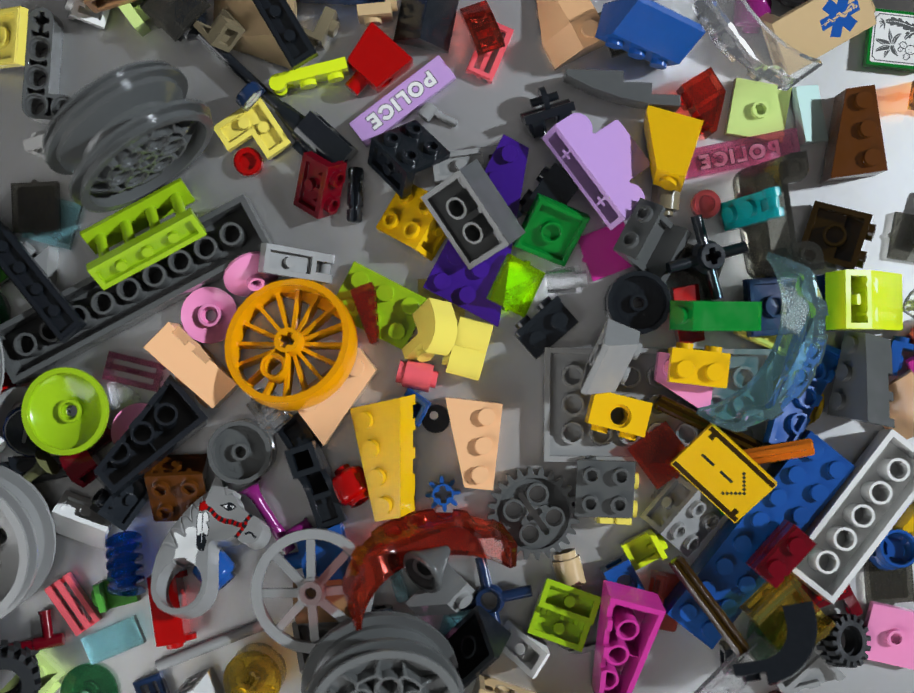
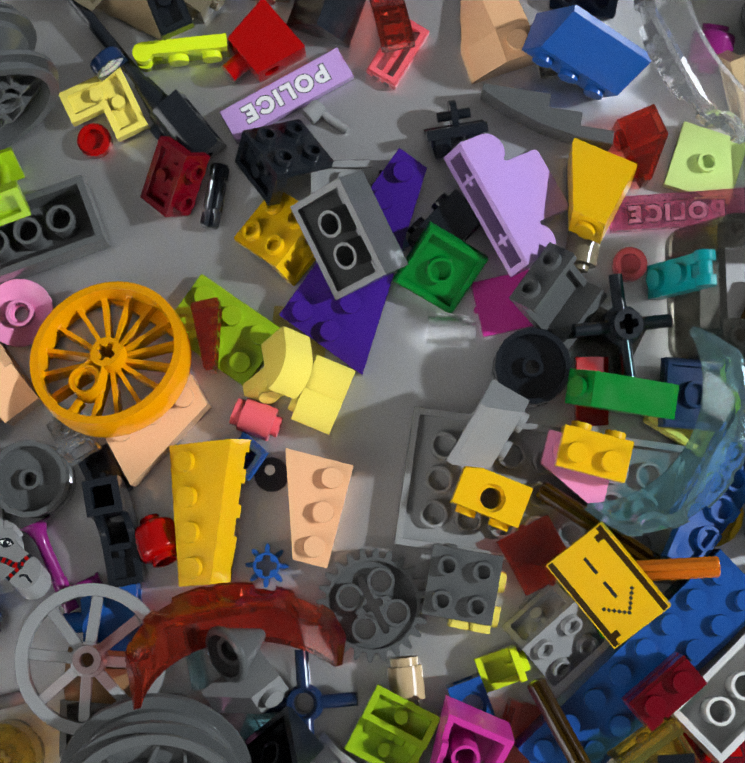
camera: 10 degrees right, 5 degrees down
bright pink dish [223,251,279,297] -> none
light grey plate [258,243,335,284] -> none
clear neon green piece [486,253,545,318] -> none
black bracket [513,296,578,360] -> none

